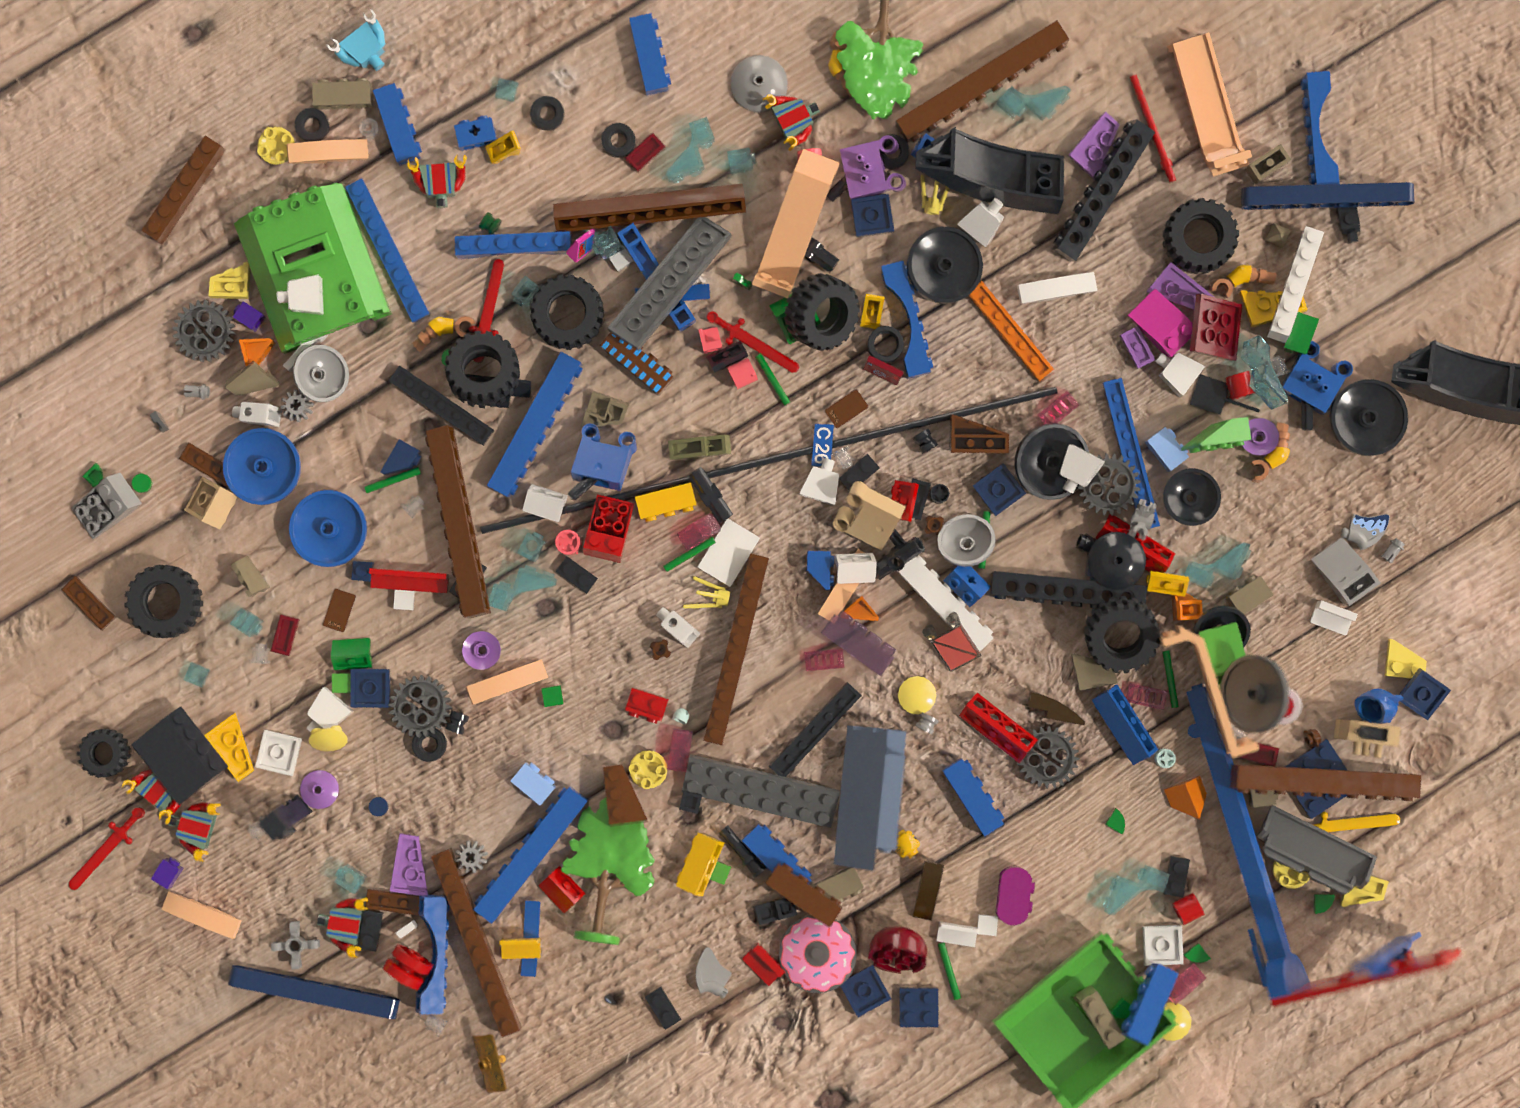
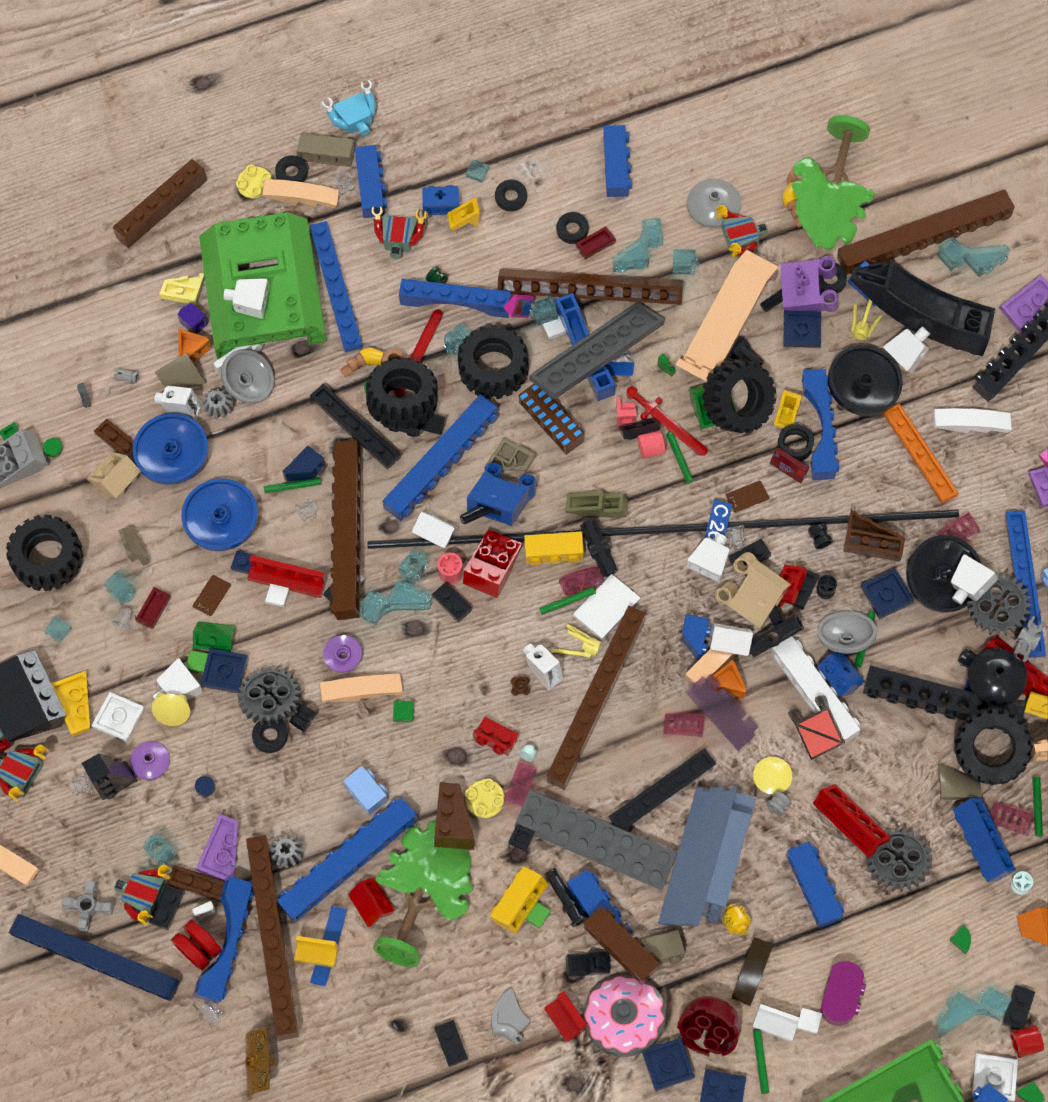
camera: 15 degrees right, 20 degrees down
dark grey gear [172,300,236,362] -> none
reddish brown plate [924,515,944,535] -> none
dark brown slope [1027,692,1085,725] -> none

